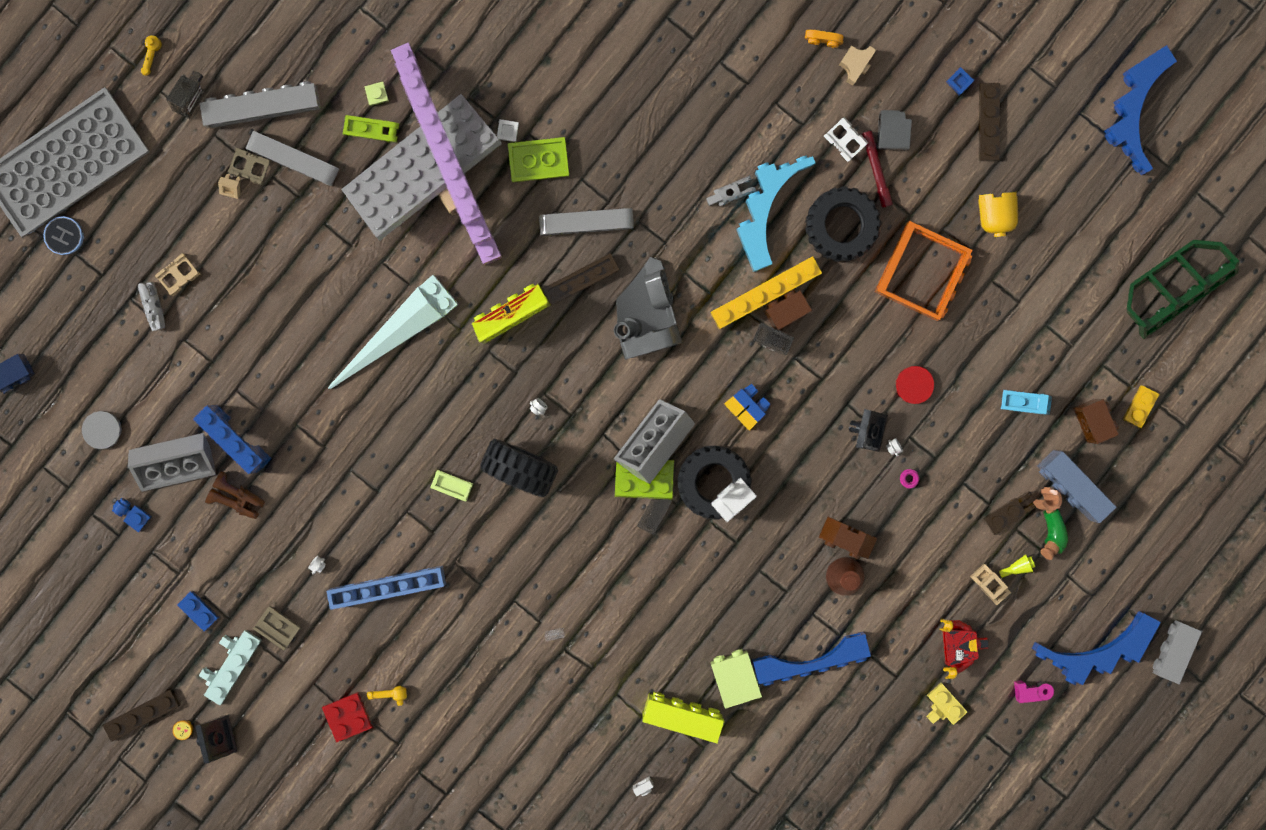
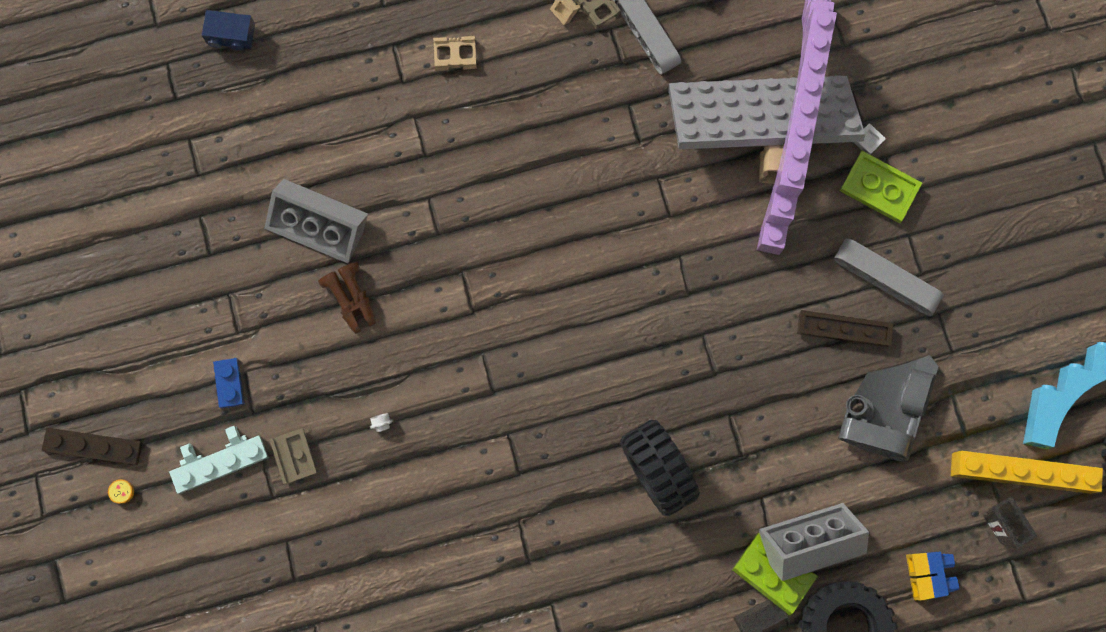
camera: 30 degrees right, 10 degrees down
light grey tile [82,411,122,449] -> none
blue plate [112,498,152,532] -> none
light grey hinge [138,281,165,331] -> none
blue arch [193,405,272,474] -> none
black tile [195,715,238,763] -> none
red plate [322,692,373,743] -> none
medium blue brick [326,565,446,610] -> none
light aqua plate [328,275,458,389] -> none
lime plate [343,115,399,143] -> none
yellowish green plate [364,82,389,106] -> none
yellow piece [367,686,407,706] -> none
yellowish green tile [431,470,474,501] -> none
neon yellow slope [472,284,550,344] -> none
white plate [530,398,548,415] -> none
light grey hinge [706,175,756,206] -> none
reddish brown brick [764,290,812,331] -> none

